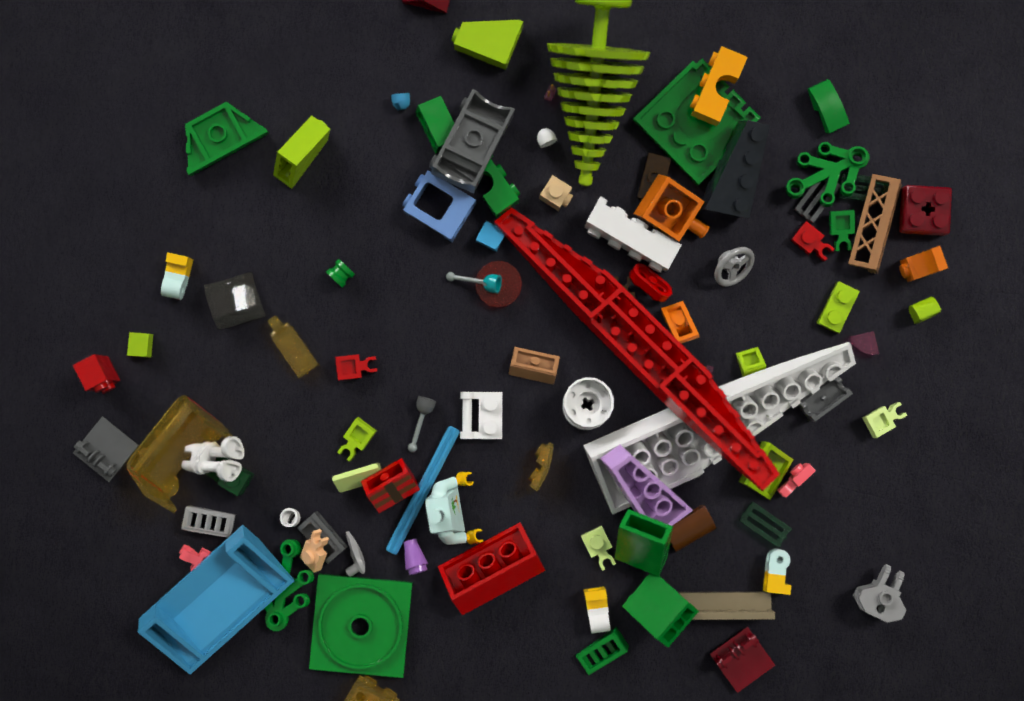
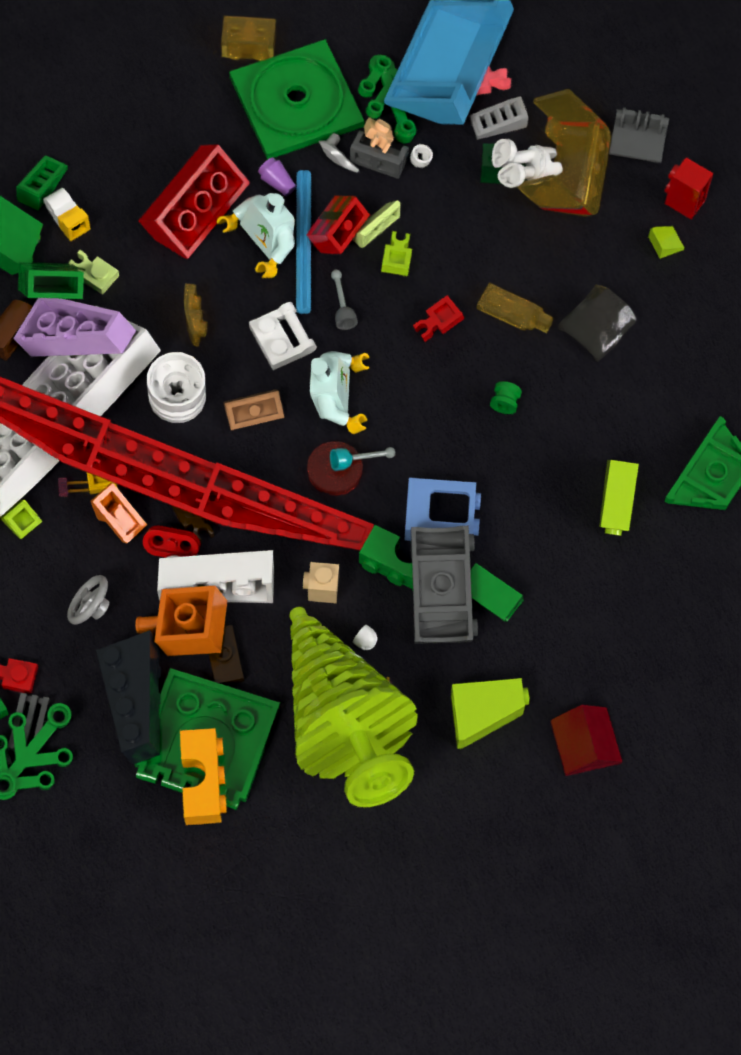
camera: 150 degrees right, 20 degrees down
leg [161,252,193,300] -> none
dark azure hinge [391,93,410,110] -> none
dark azure slope [476,221,505,252] -> none
green slope [807,79,850,133] -> none
none -> light aqua torso [310,351,369,434]

